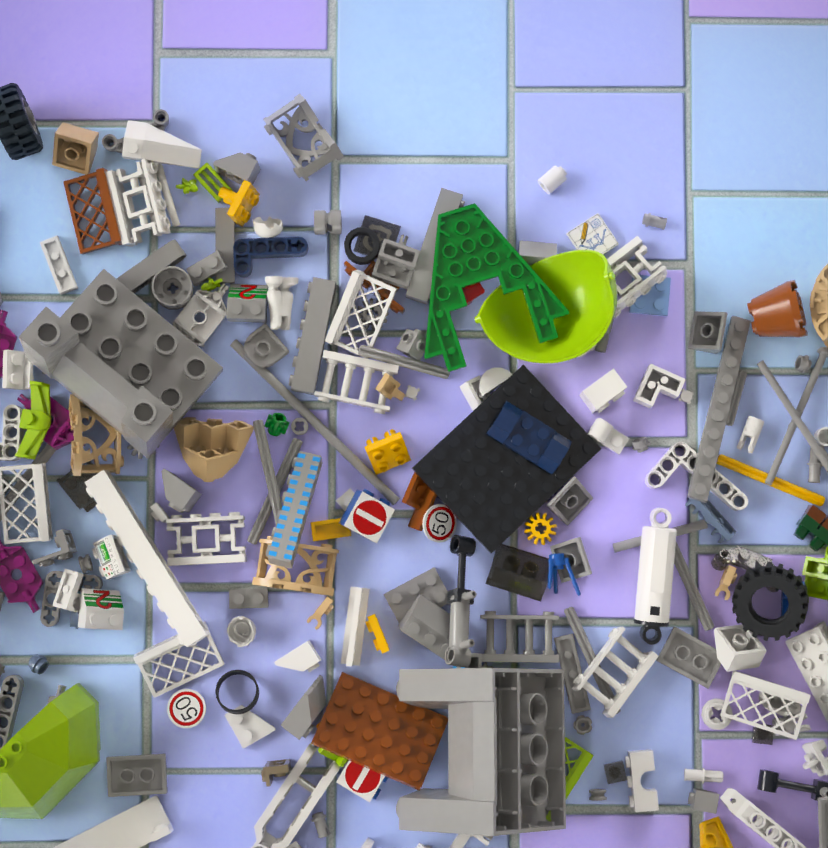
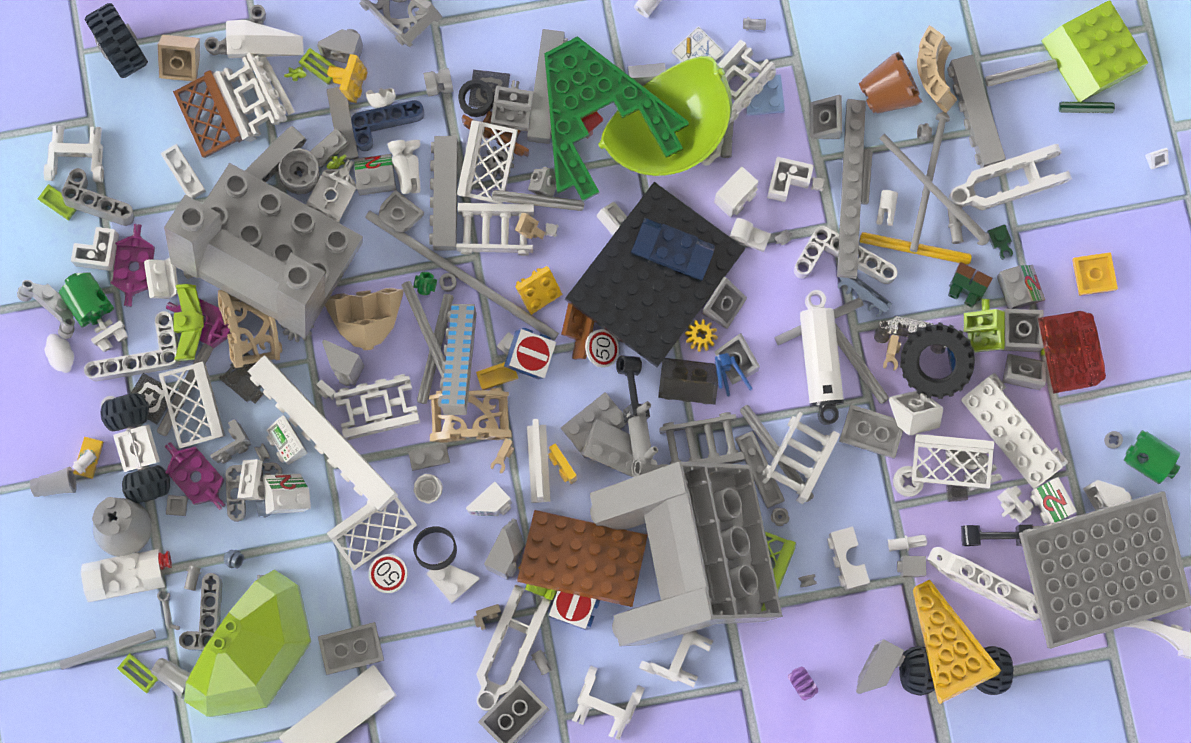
camera: 10 degrees left, 5 degrees down
white tile [479,367,512,397] -> none
clear smoke plate [603,760,627,784] -> none

